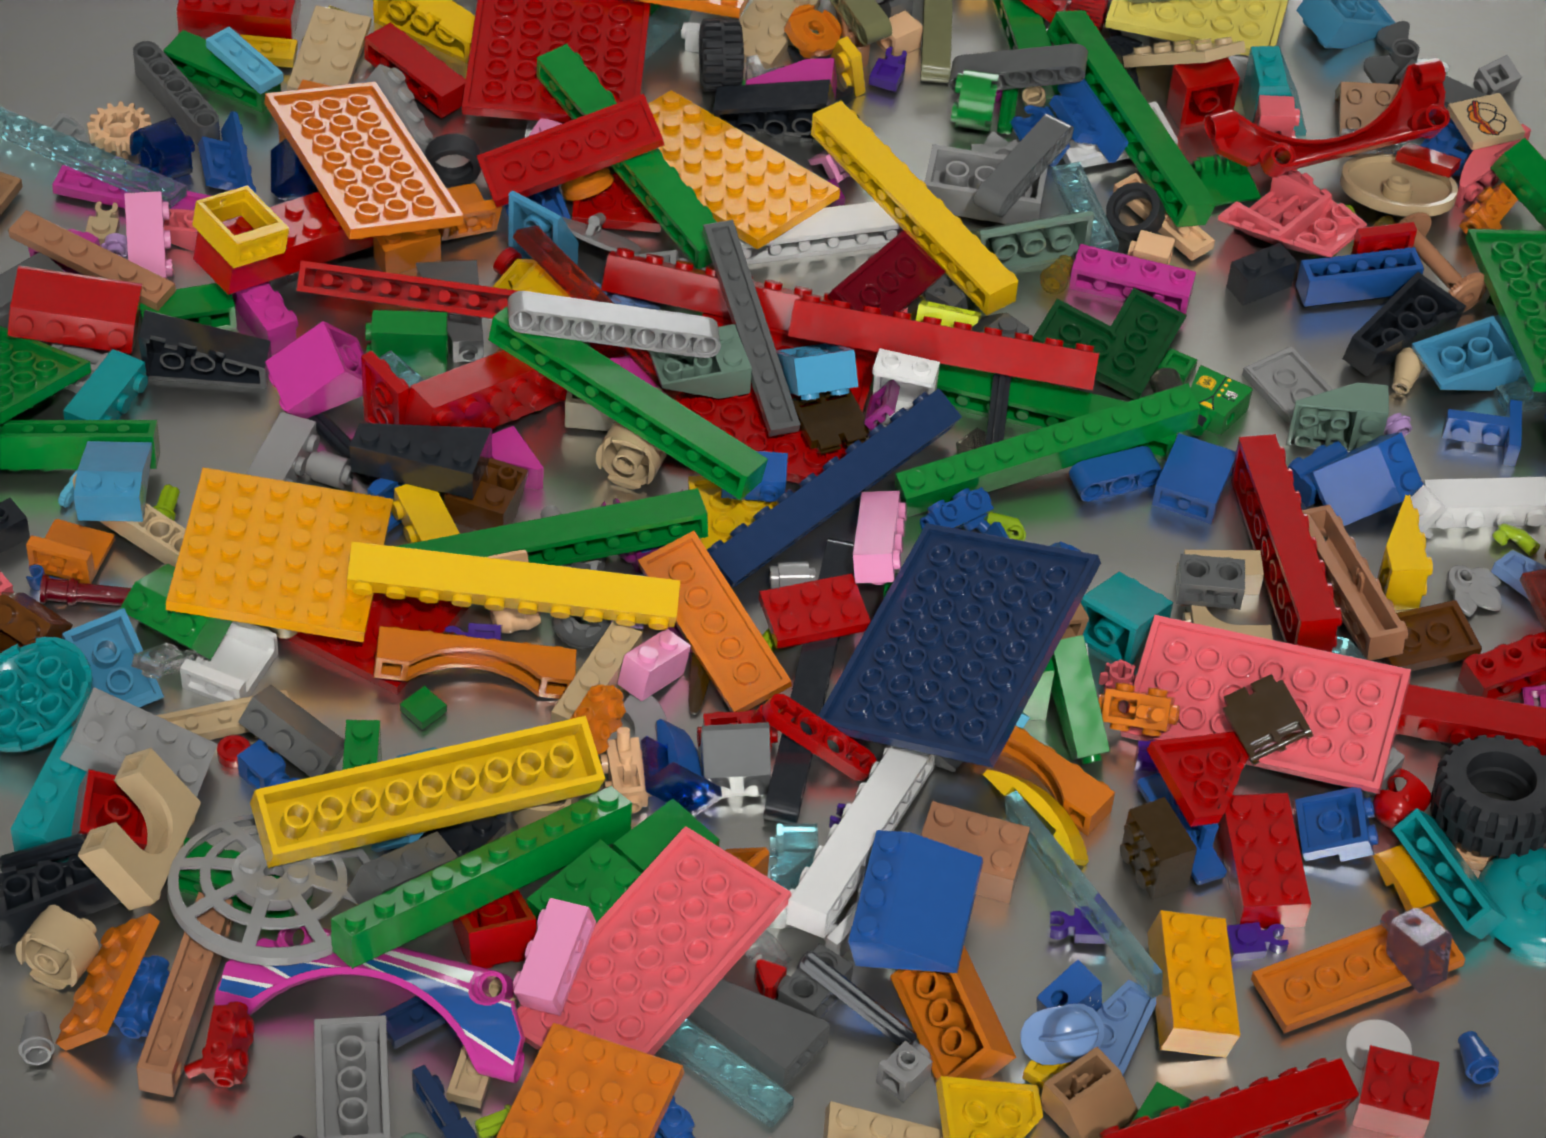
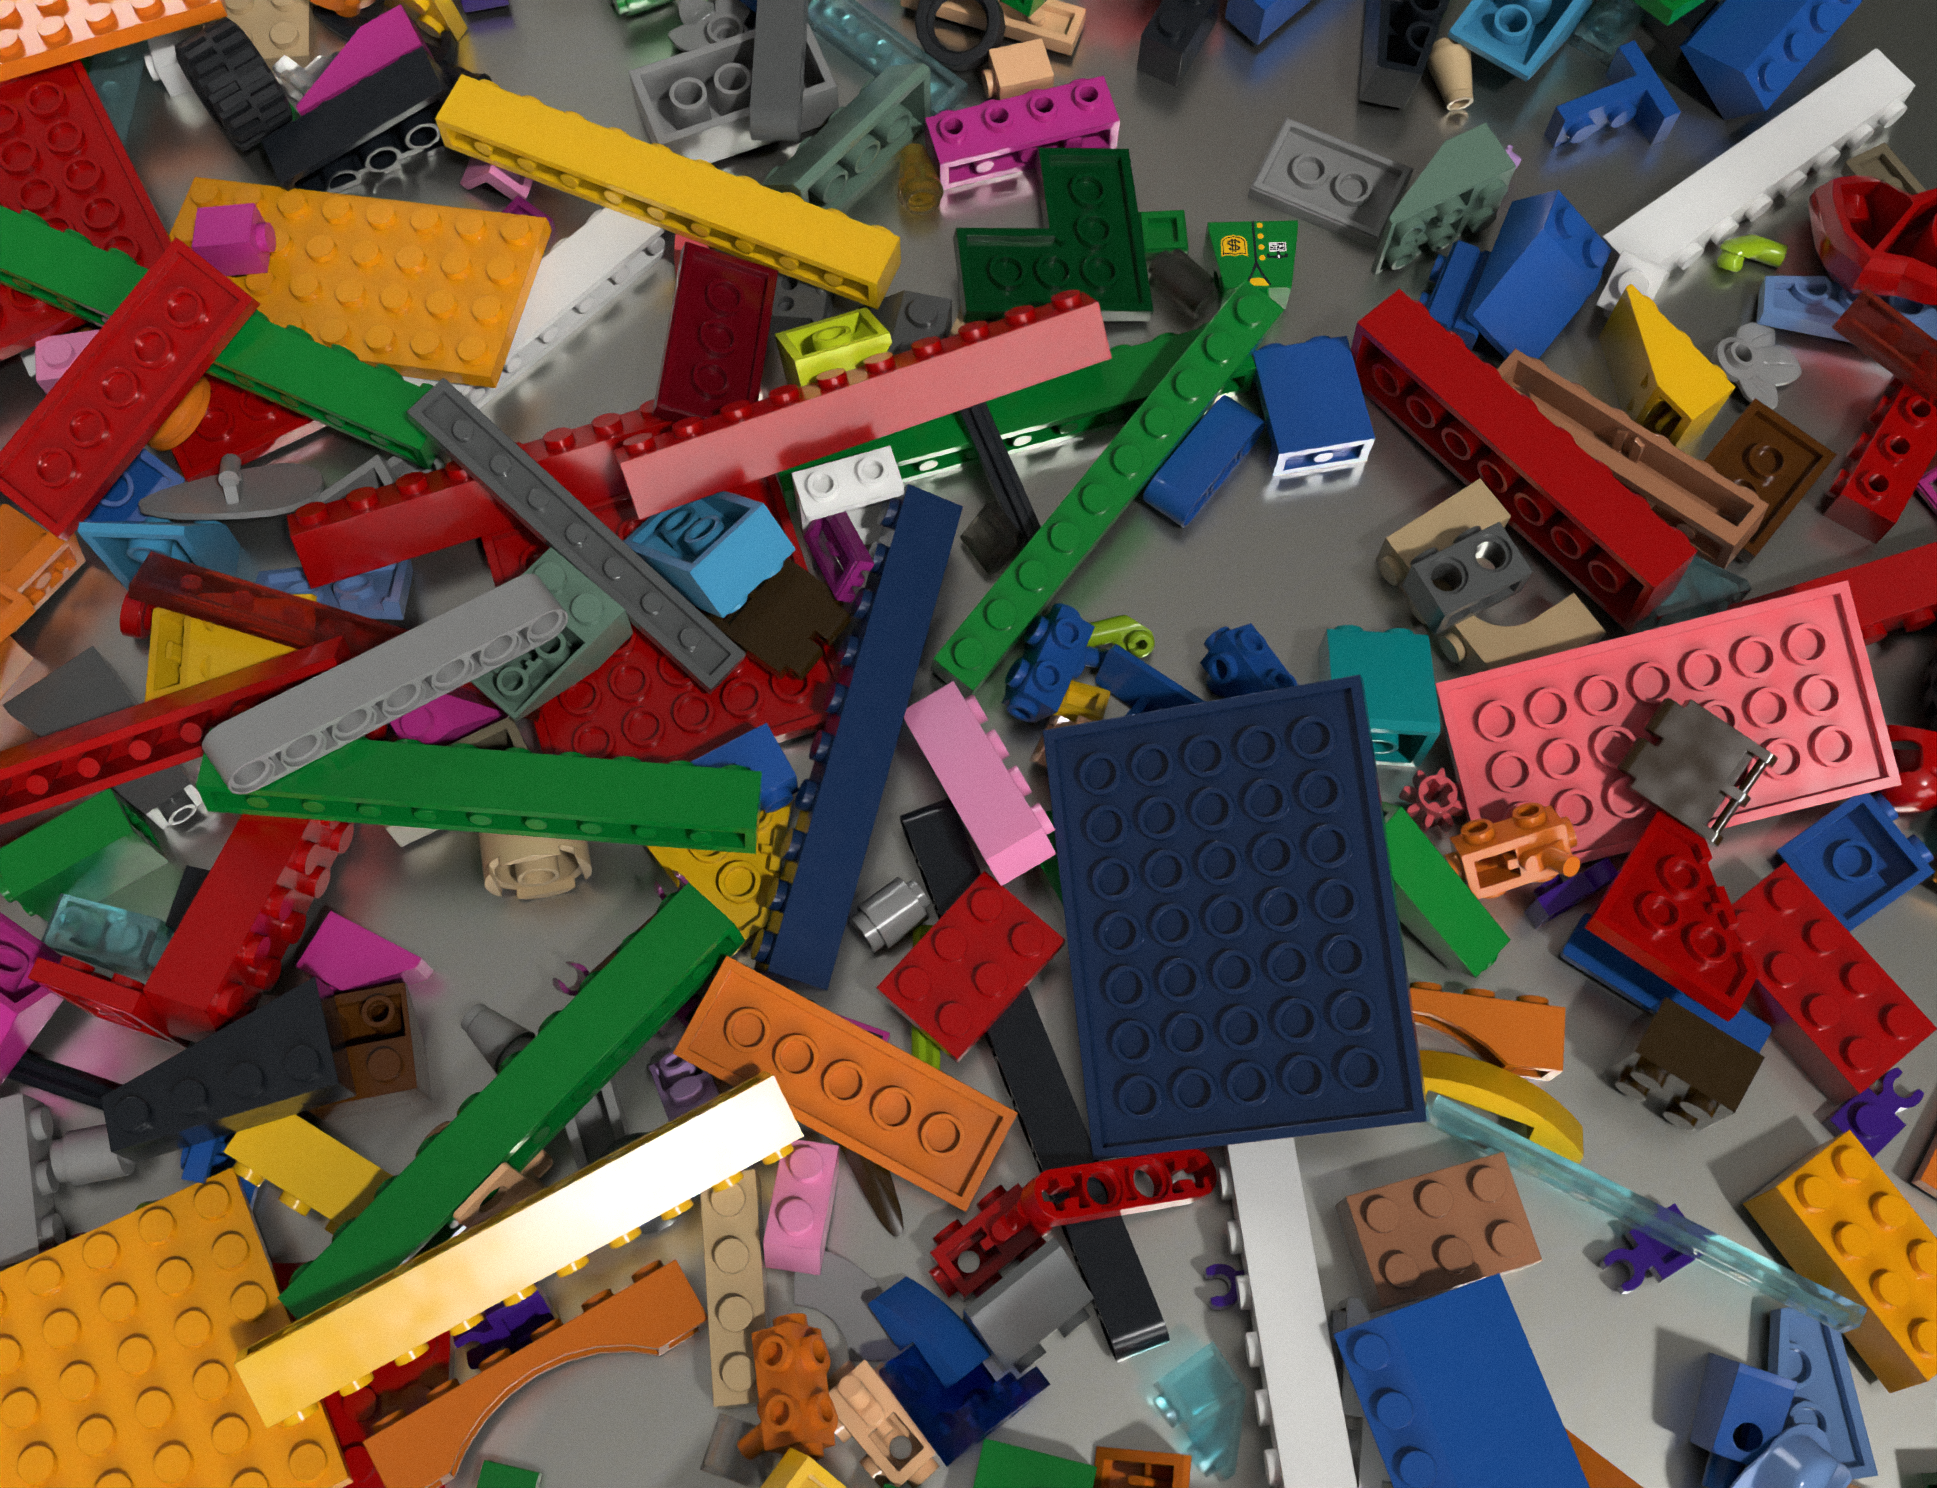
camera: 30 degrees left, 20 degrees up
none -> dark pink brick [192,203,276,276]

